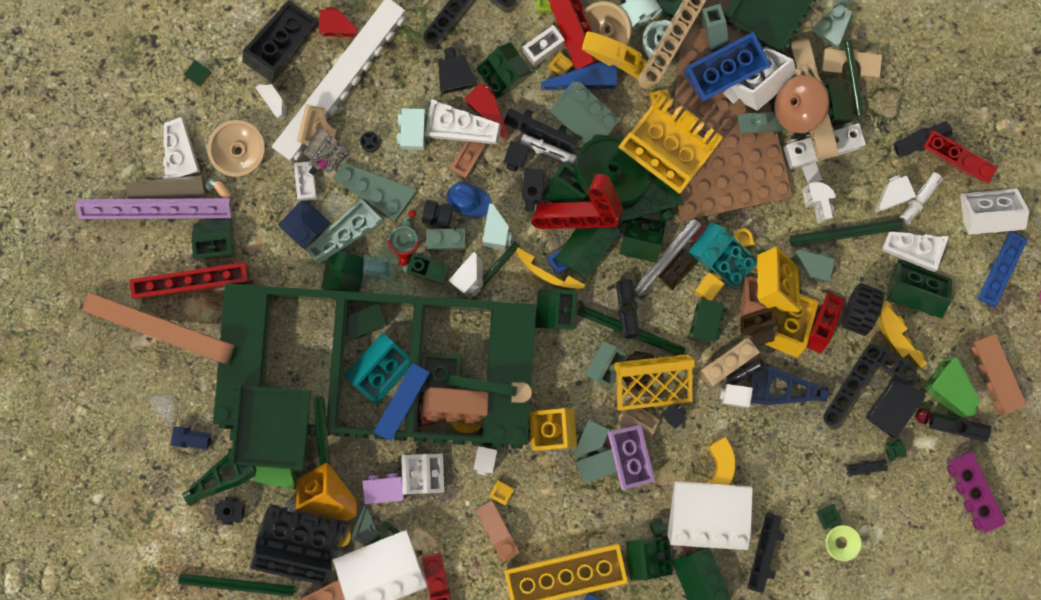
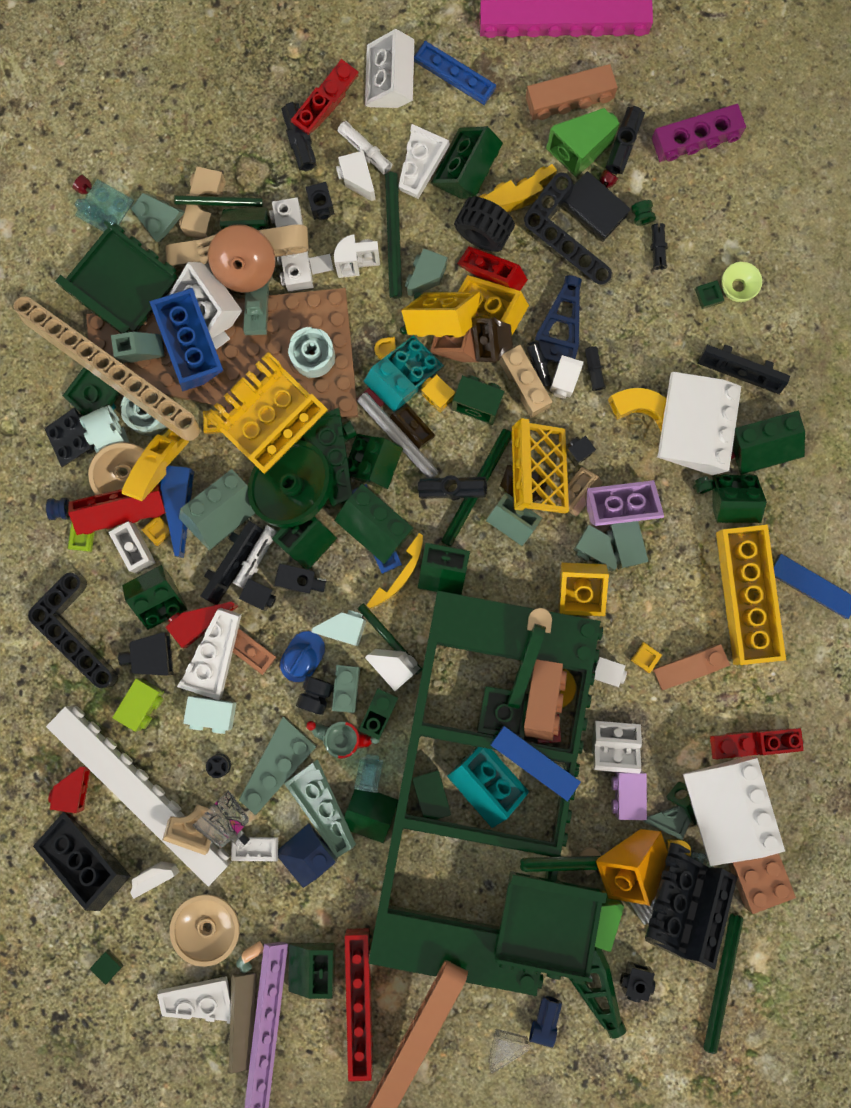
camera: 80 degrees left, 0 degrees up
red beam [531,174,623,229] -> none
none -> lime brick [112,678,164,732]
none -> light aqua brick [288,327,335,378]
none -> black brick [305,182,335,220]
none -> black axle [585,346,606,391]

